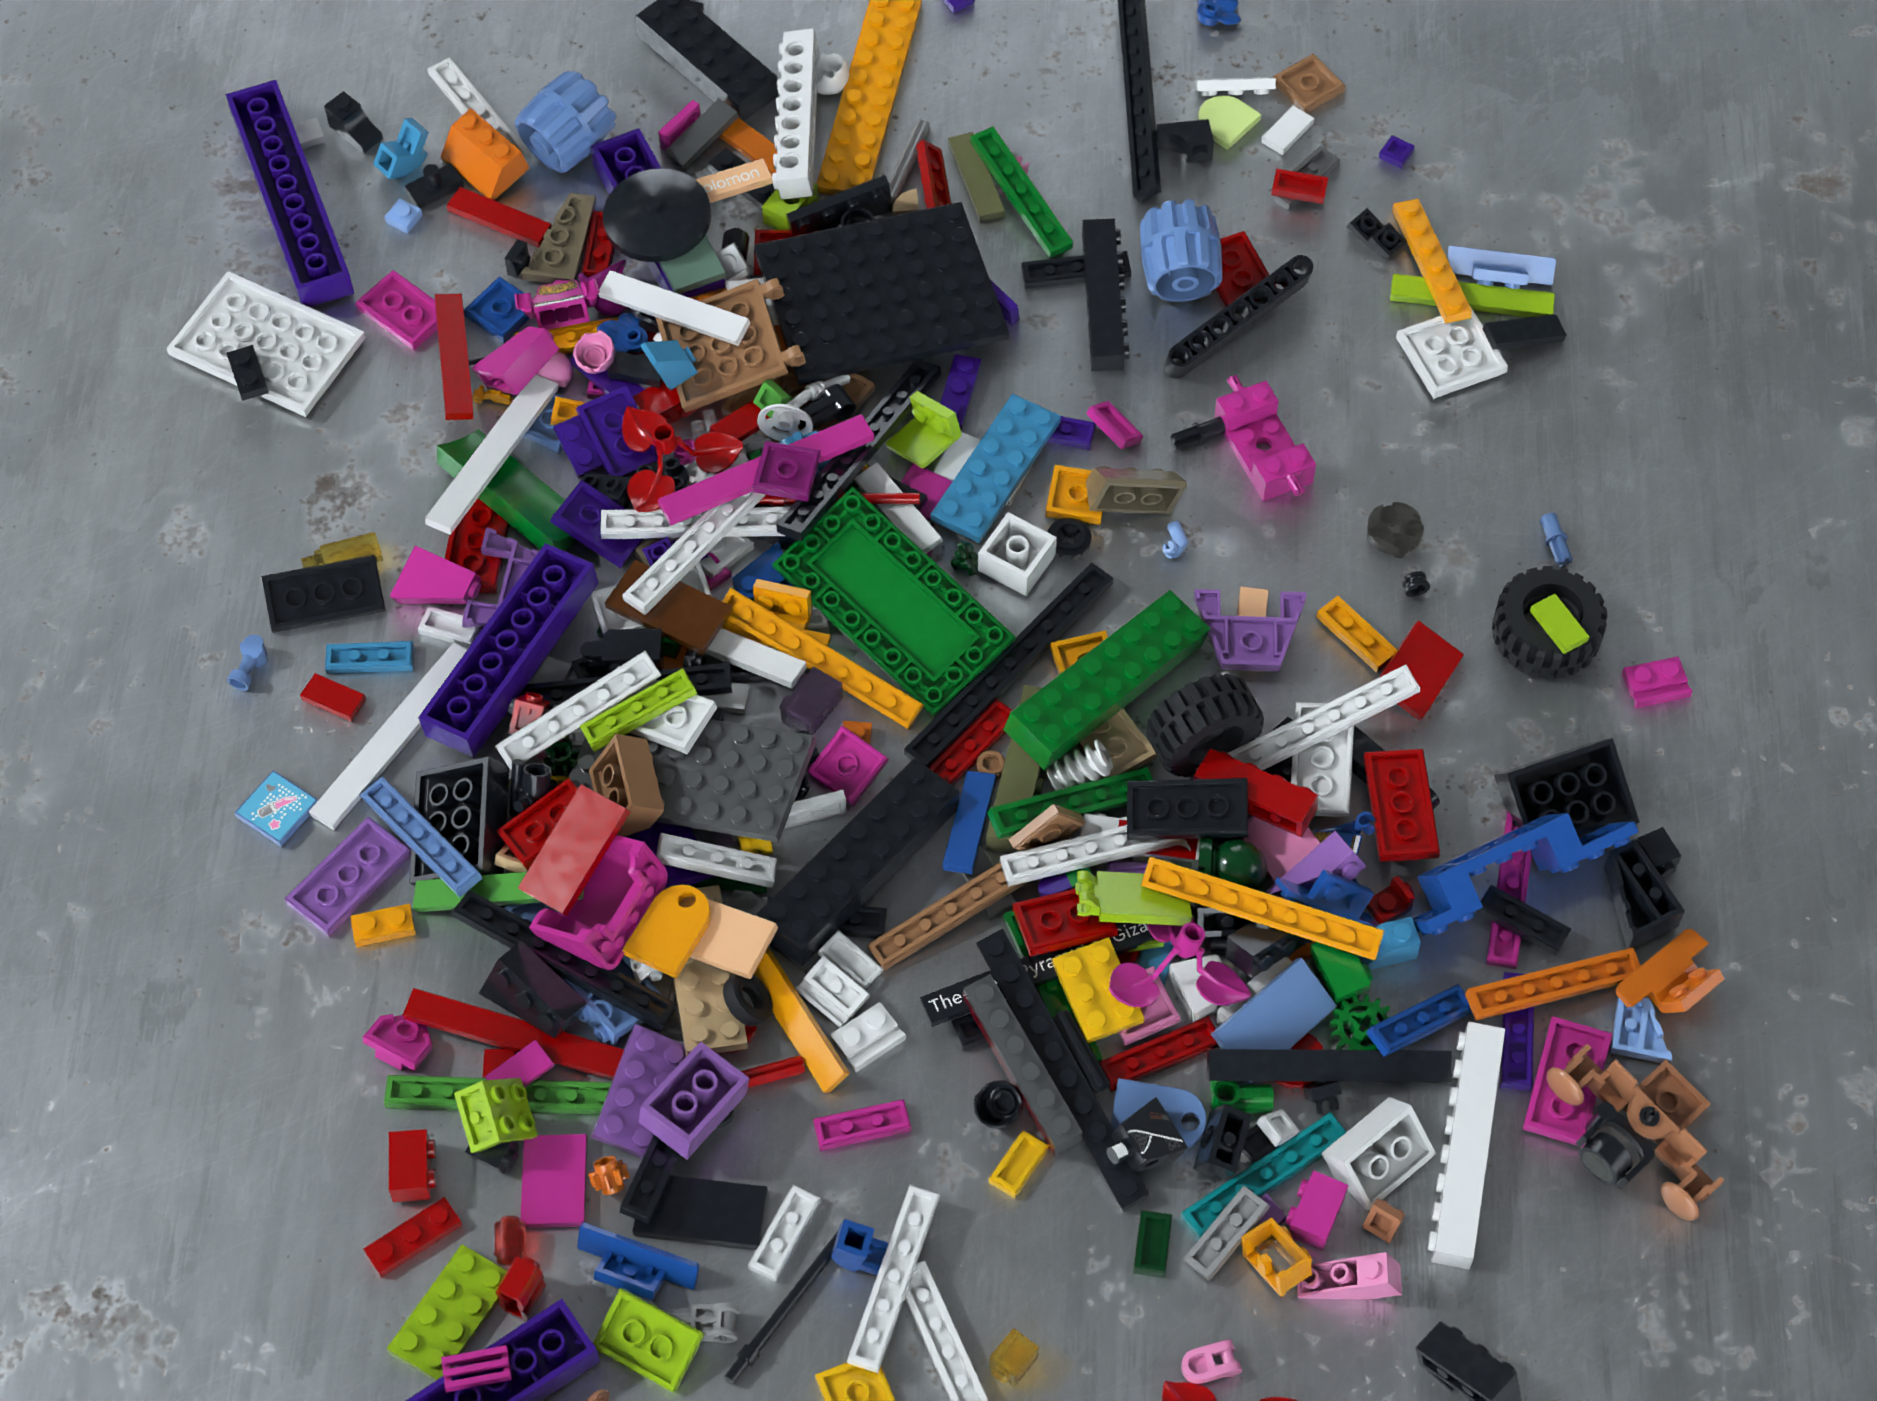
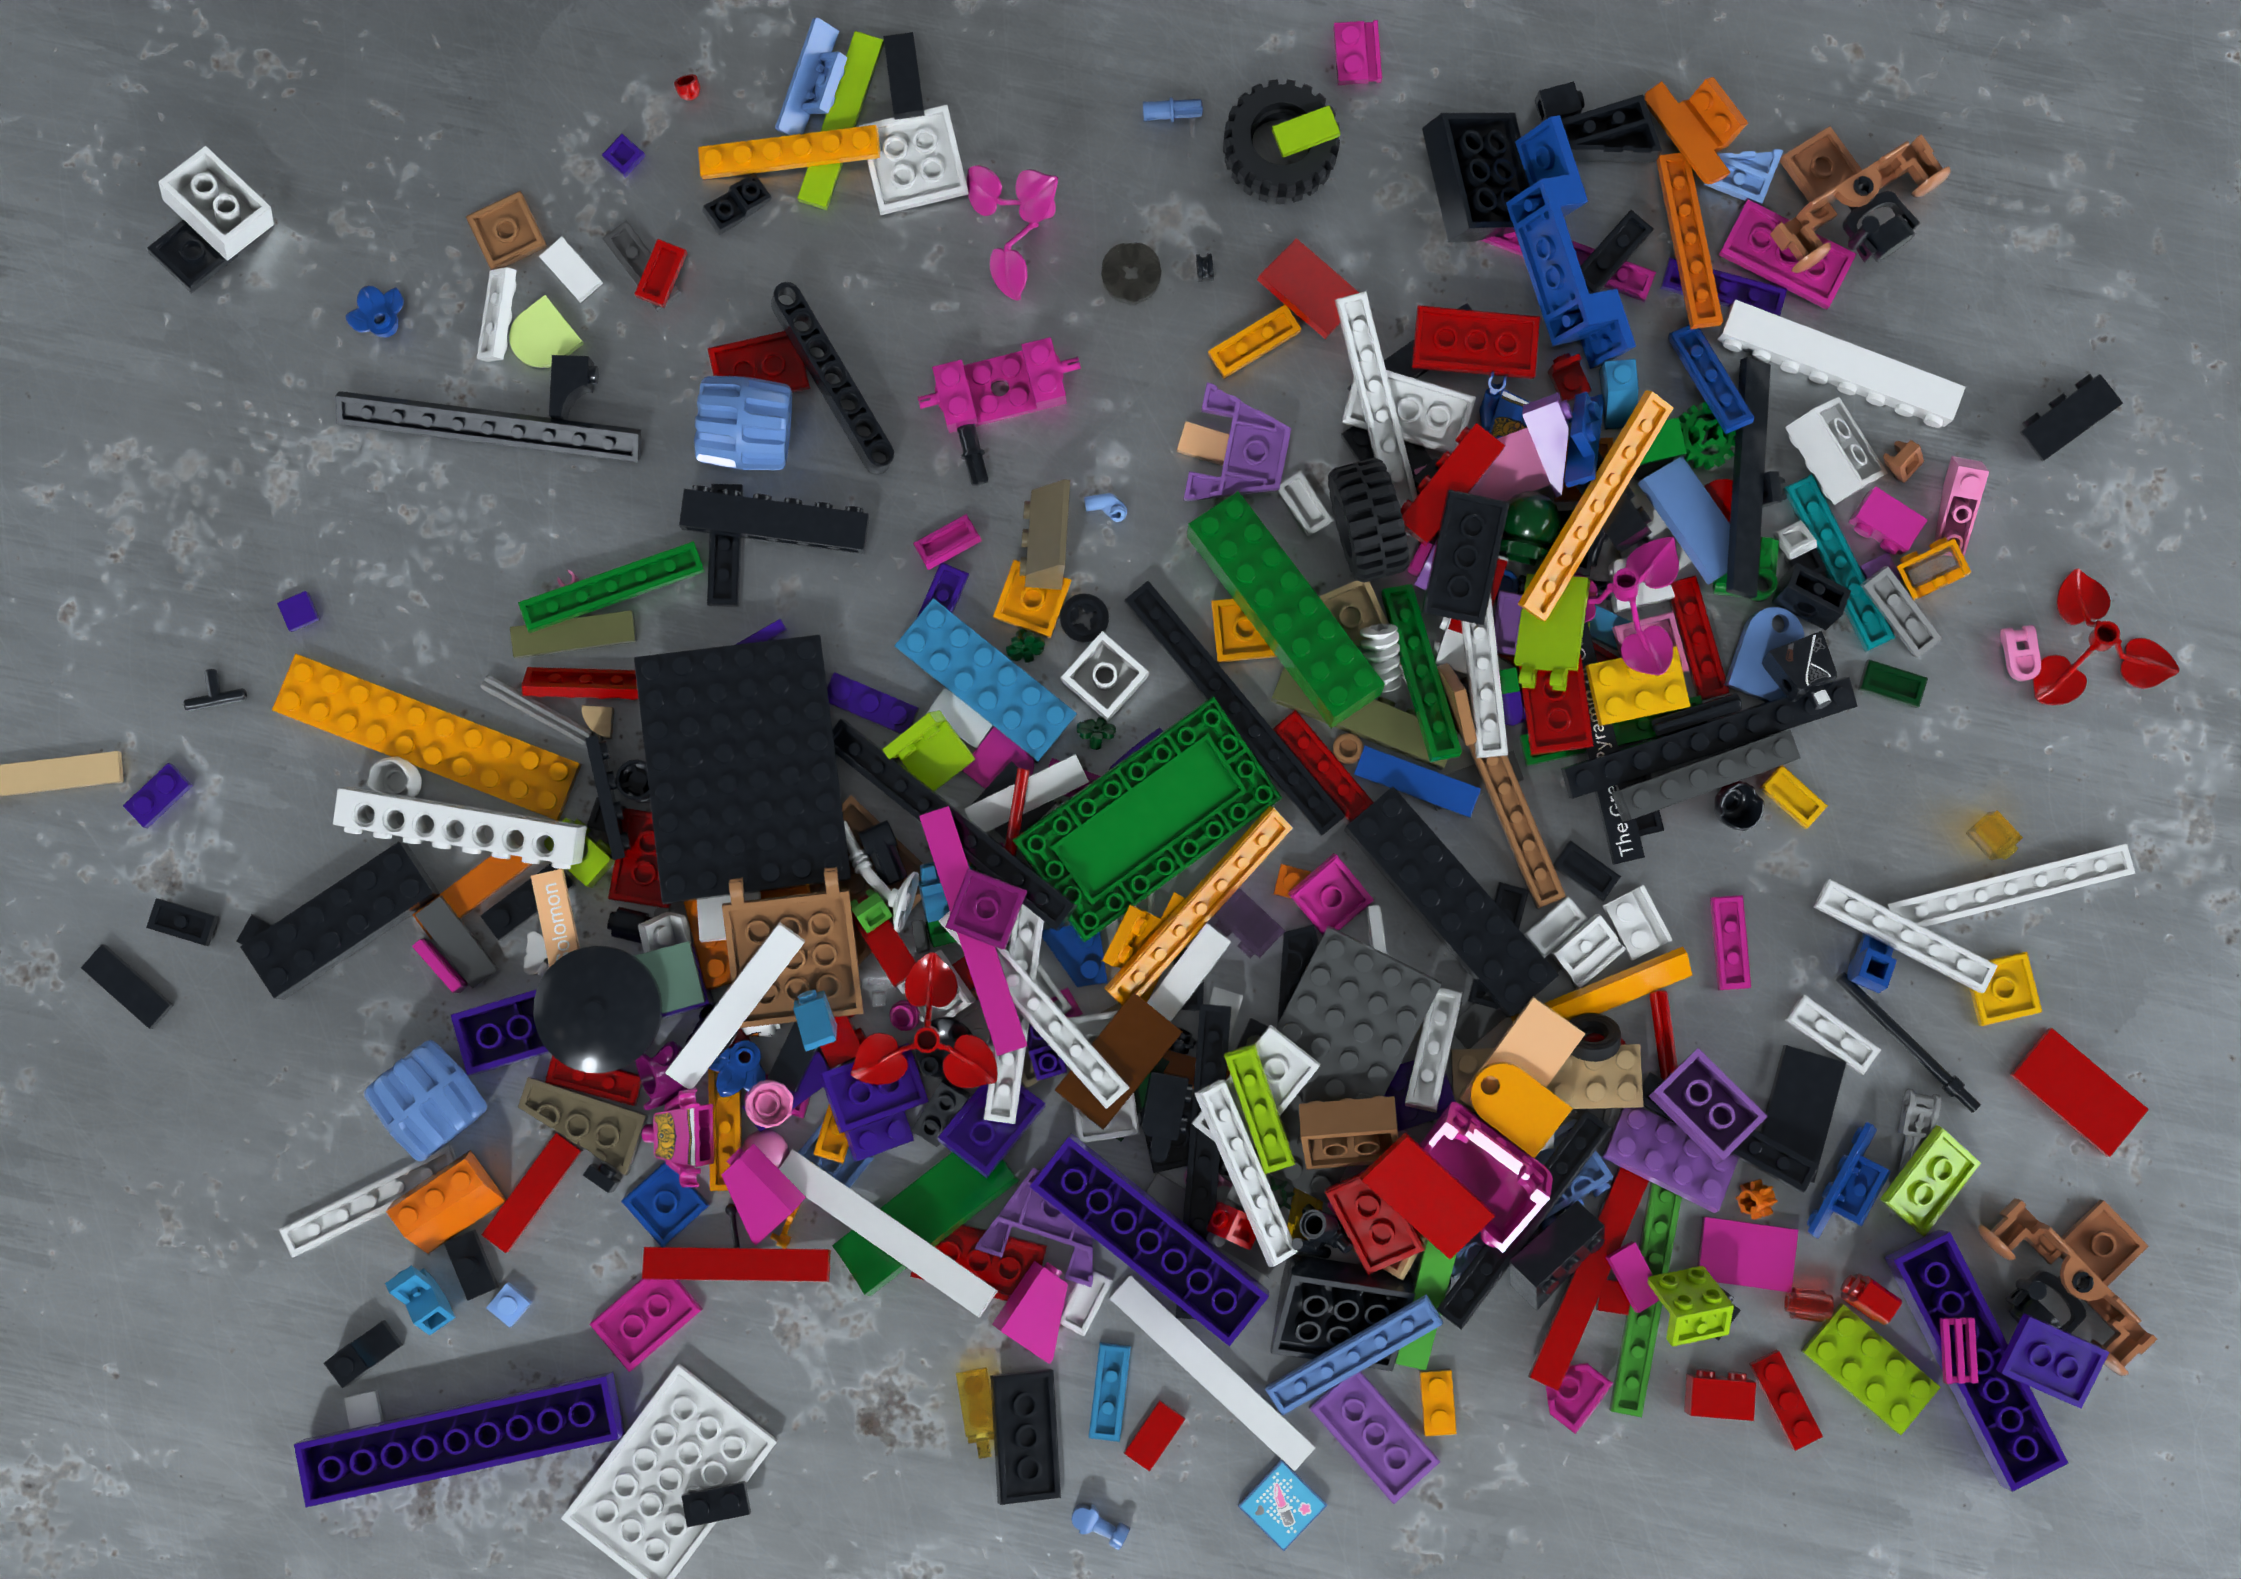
camera: 80 degrees left, 25 degrees up
none -> red hinge [674,74,700,101]
none -> dark pink plant [967,165,1058,301]
none -> dark green plant [1006,629,1045,663]
none -> black tile [1553,840,1621,902]

